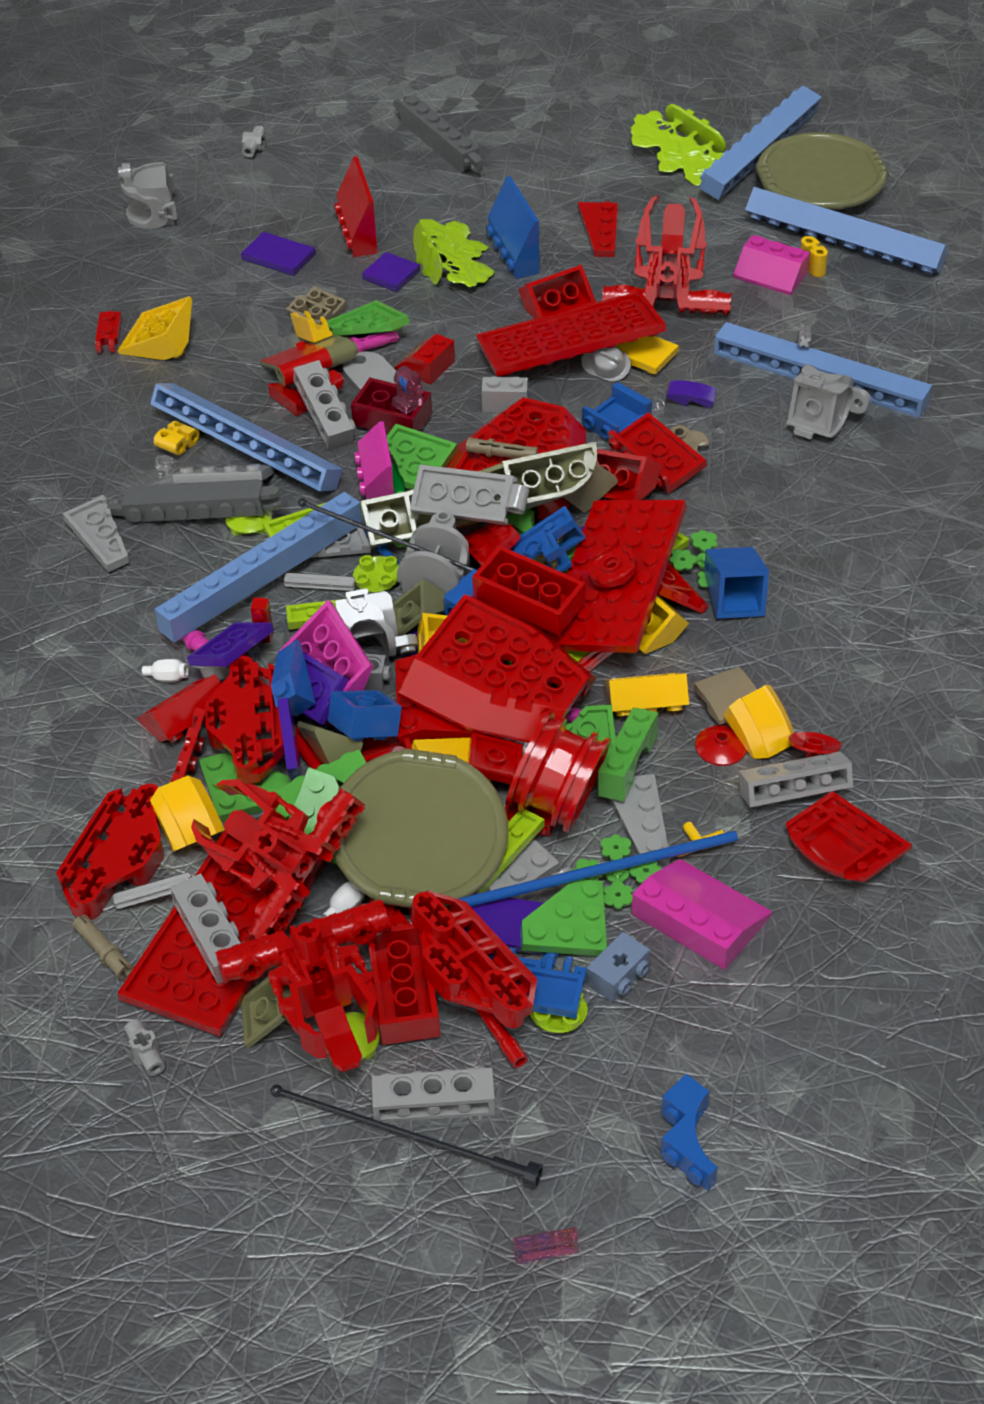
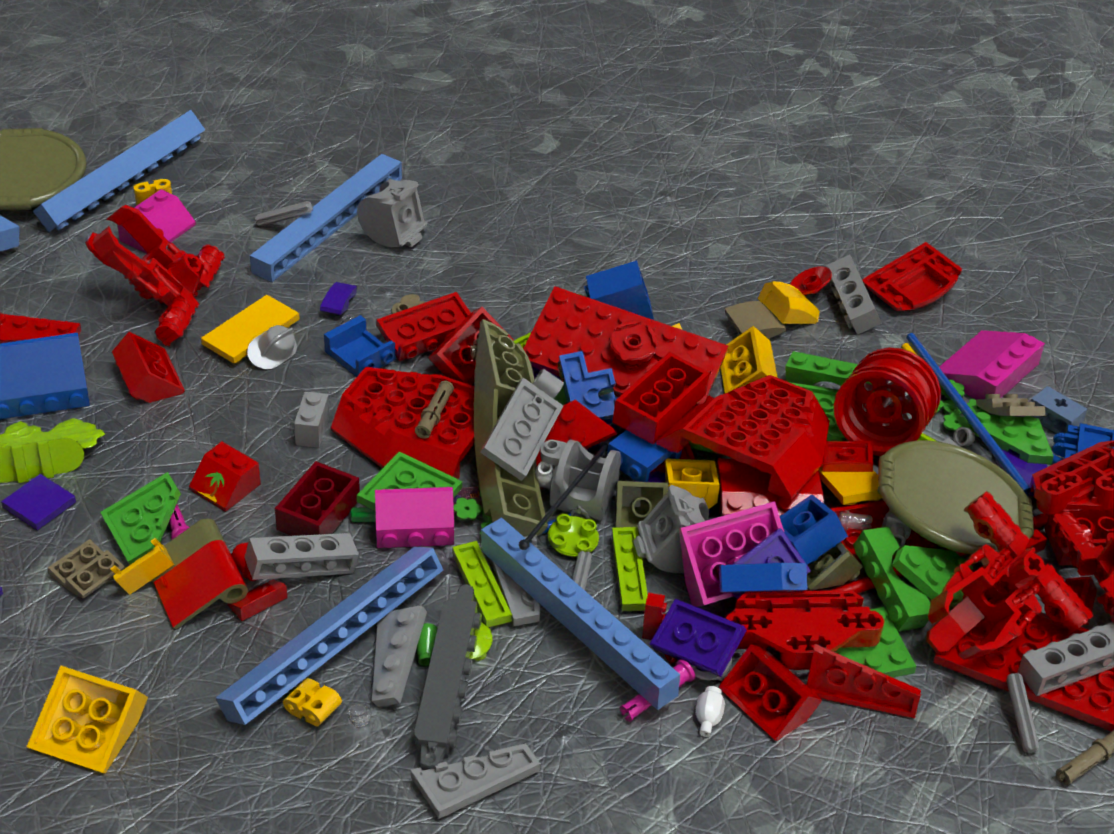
camera: 90 degrees left, 5 degrees down
red connector [56,783,164,920] -> none
red hinge [95,311,122,353] -> none
yellow slope [150,776,225,853] -> none
dark purple tile [277,698,303,782] -> none
light grey tile [343,352,400,393] -> none
clear pink leg [392,366,423,414] -> none
red plate [475,291,666,377] -> none
red dish [695,725,747,766] -> none
none -> dark tan slope [976,394,1046,416]

